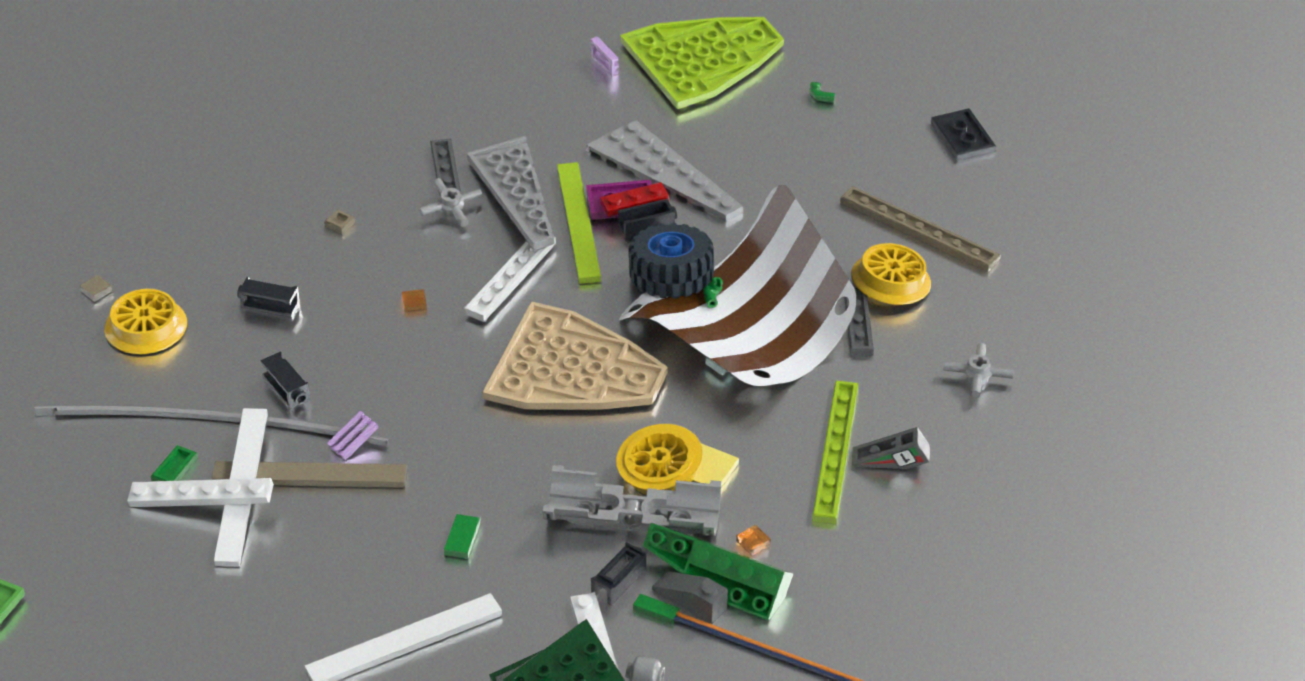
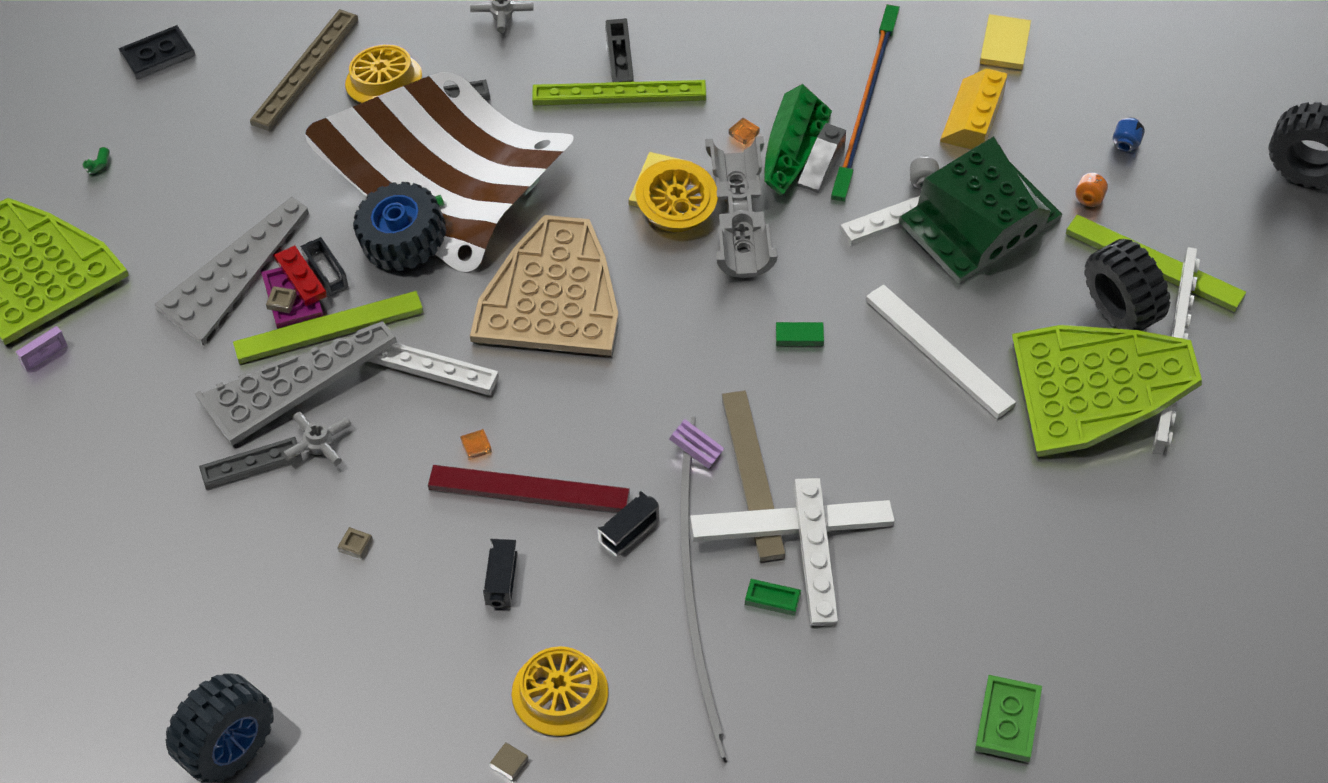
camera: 100 degrees left, 10 degrees up
black window [591,542,647,606] -> none
none -> black wheel [165,673,274,783]
none -> dark tan tile [266,286,297,313]
none -> dark red tile [428,465,630,513]

